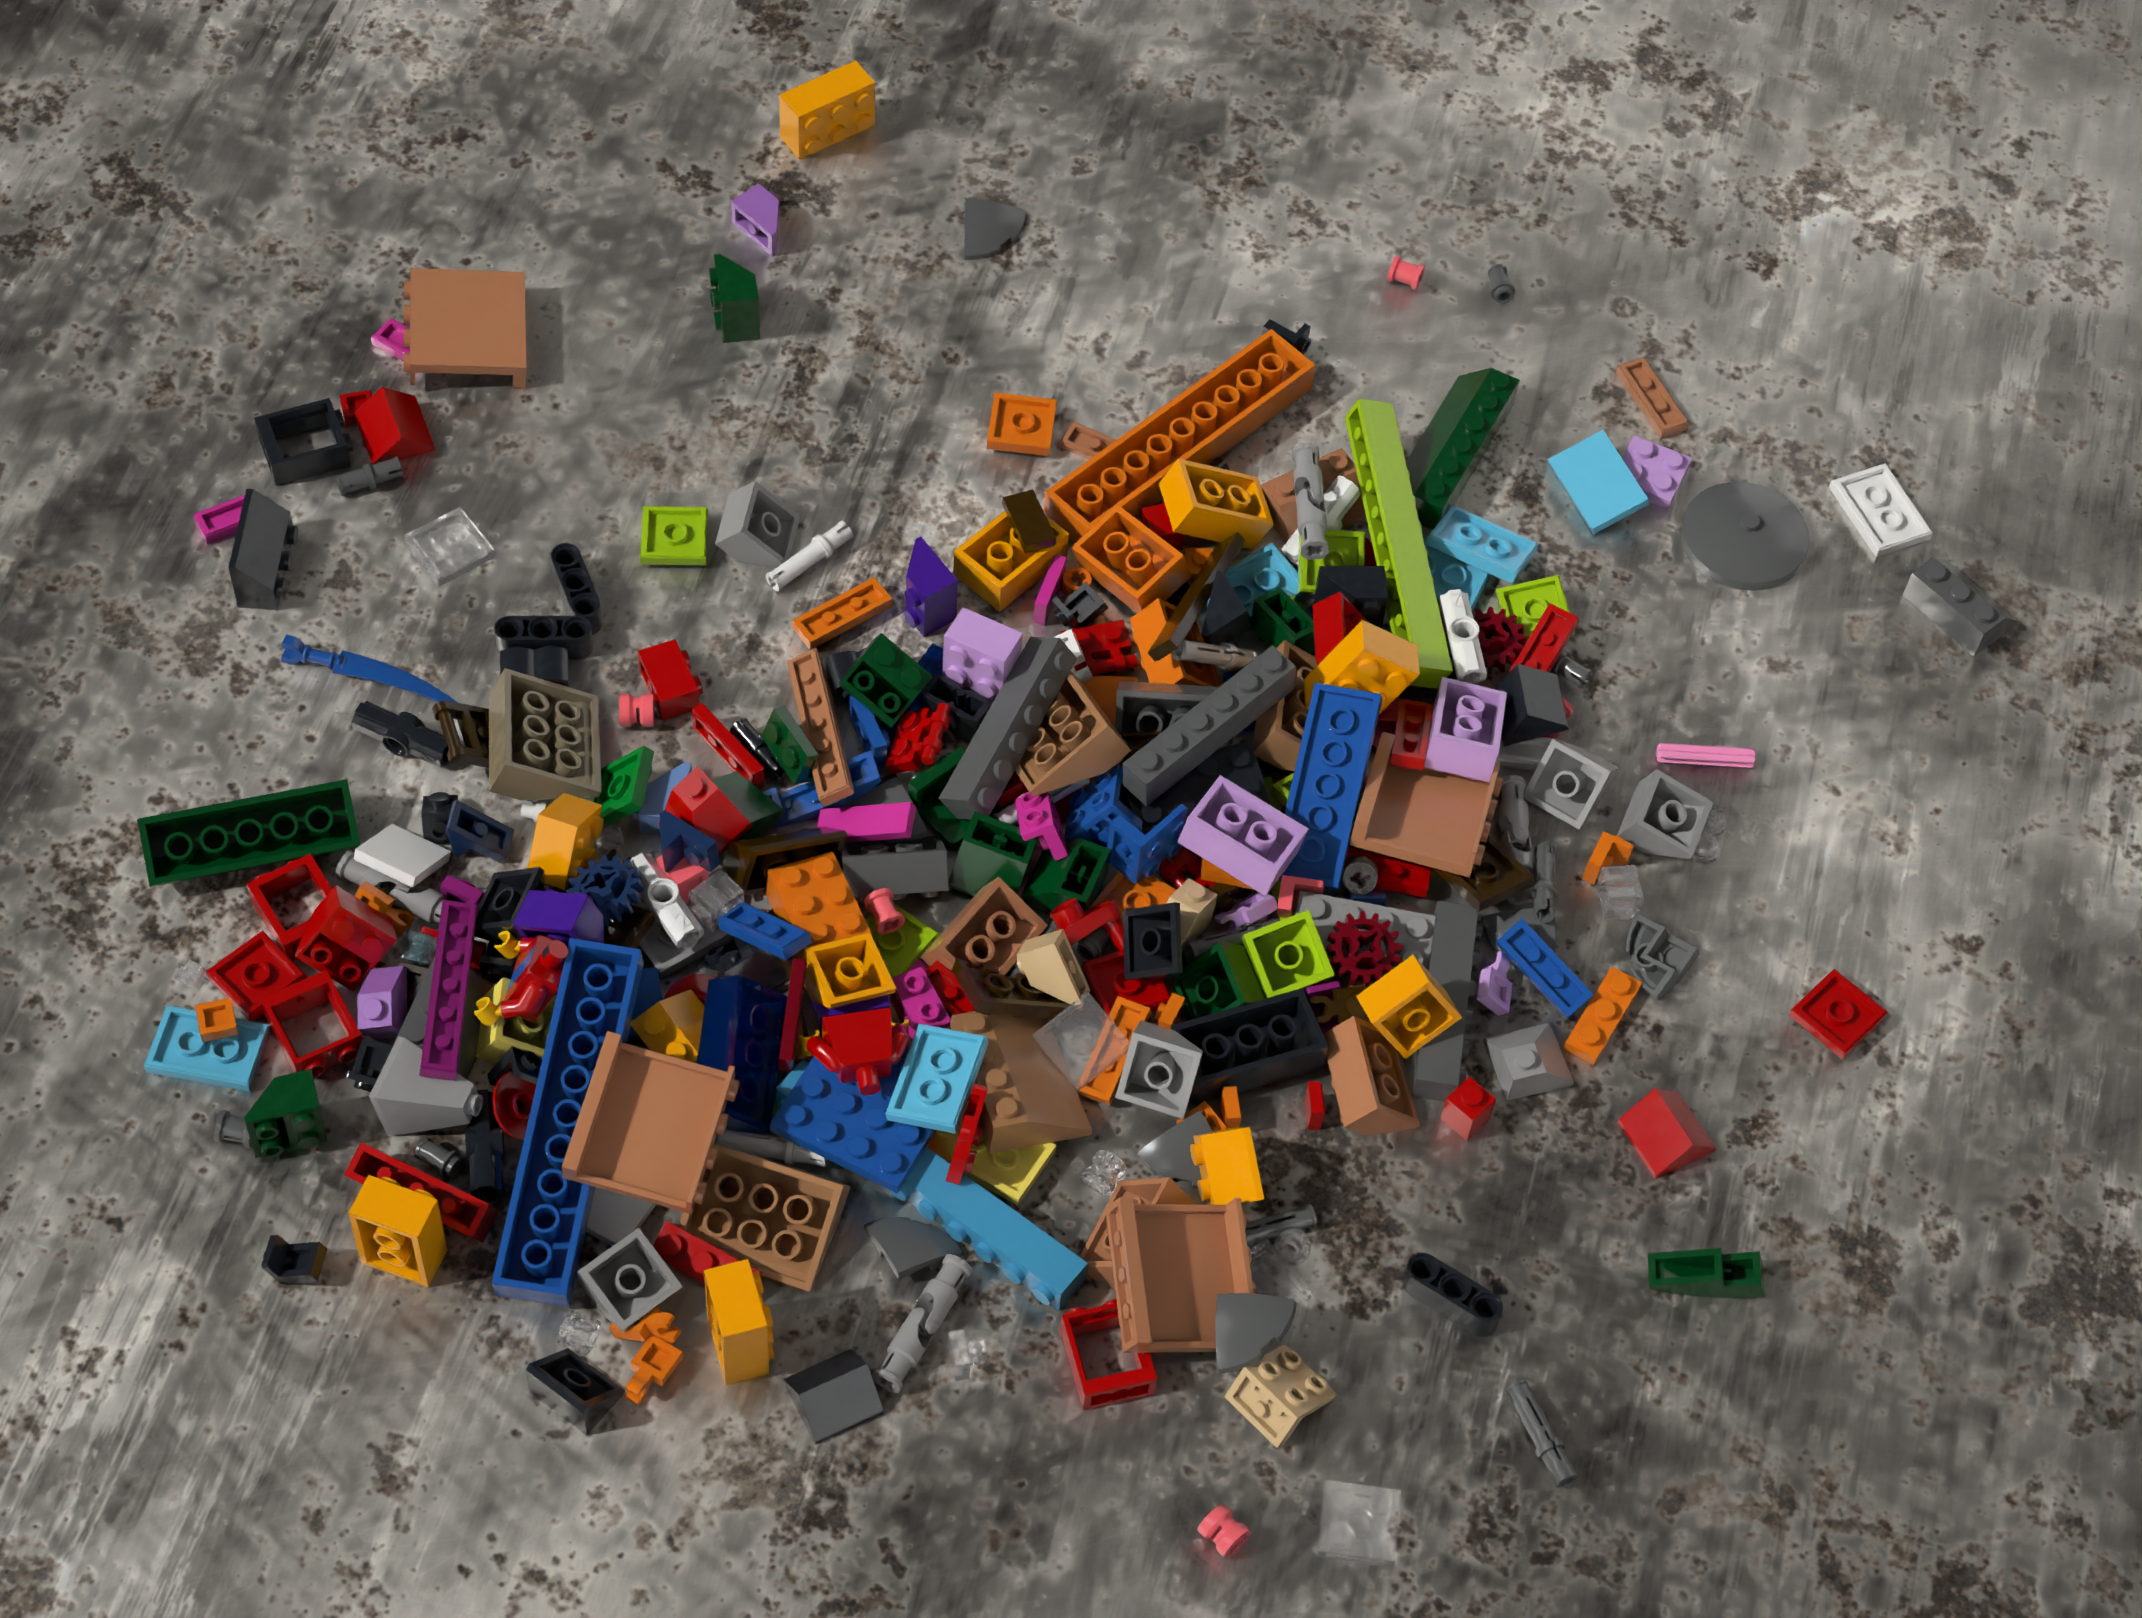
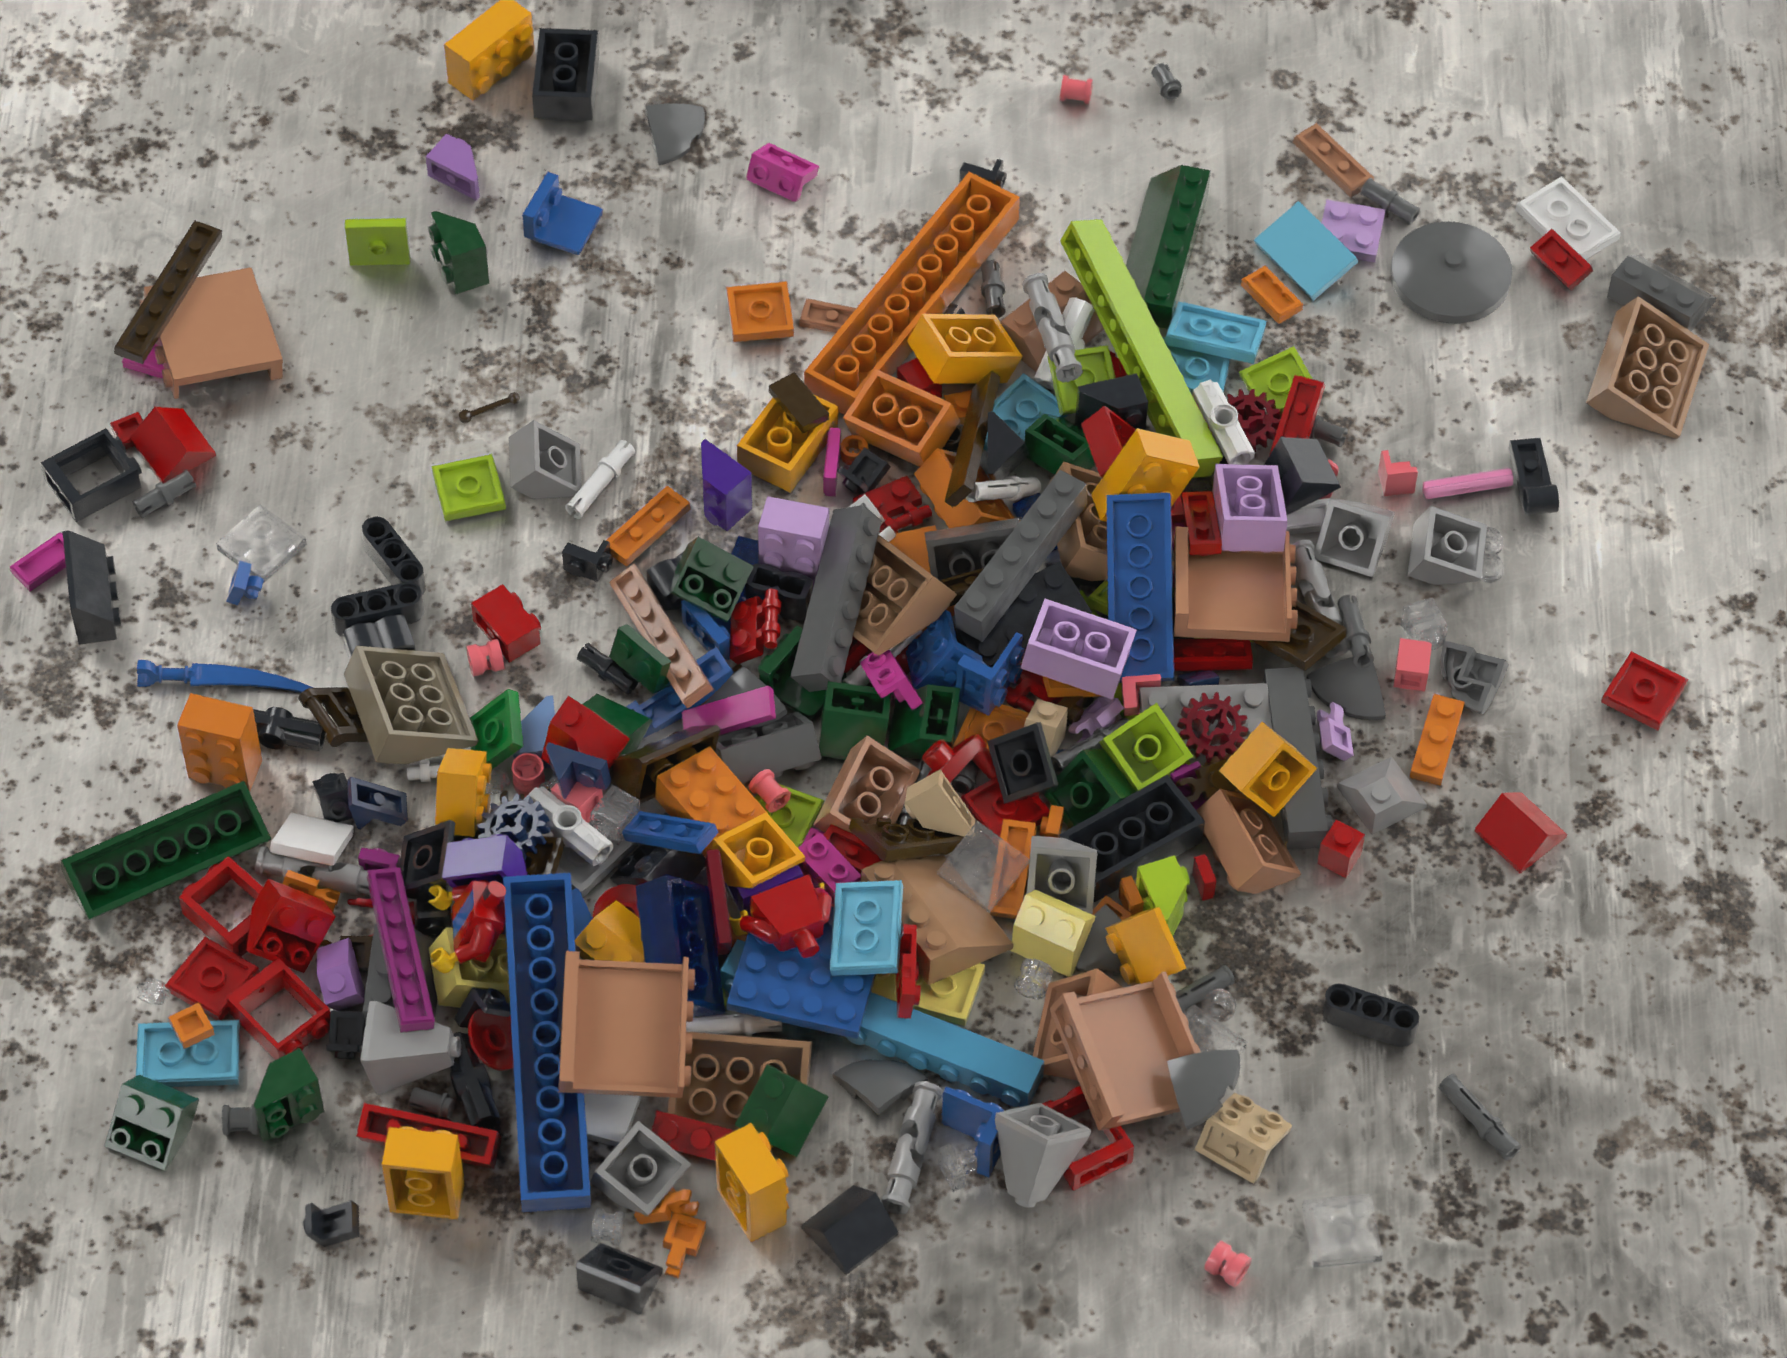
camera: 10 degrees left, 0 degrees up
clear light blue wheel [400,930,437,966] -> none
red tile [692,702,765,790] -> none
clear smoke wheel [1343,856,1378,895] -> none
blue plate [1495,918,1594,1020] -> none
orange bracket [1582,831,1634,885] -> none
dark green slope [1648,1248,1765,1298] -> none
none -> slope [104,1075,199,1171]
none -> dark brown tile [114,220,222,364]
none -> orange brick [177,693,263,792]
none -> blue tile [226,560,264,605]
none -> lime plate [345,218,411,266]
none -> dark brown hinge [459,392,520,423]
none -> coral wheel [512,753,545,797]
none -> blue bracket [522,171,603,255]
none -> black brick [532,28,600,121]
none -> black bracket [562,540,614,582]
none -> dark green slope [735,1064,829,1157]
none -> dark pink bracket [746,143,819,202]
none -> blue bracket [942,1087,1004,1177]
none -> dark grey pin [980,260,1006,318]
none -> light grey slope [995,1103,1091,1207]
none -> light yellow slope [1011,890,1096,977]
none -> lime slope [1136,855,1190,936]
none -> orange plate [1241,265,1303,324]
none -> dark grey pin [1360,178,1420,225]
none -> coral panel [1378,450,1418,496]
none -> coral panel [1393,638,1432,691]
none -> black plate [1509,438,1559,515]
none -> red plate [1530,229,1593,291]
none -> medium nougat slope [1586,296,1709,439]

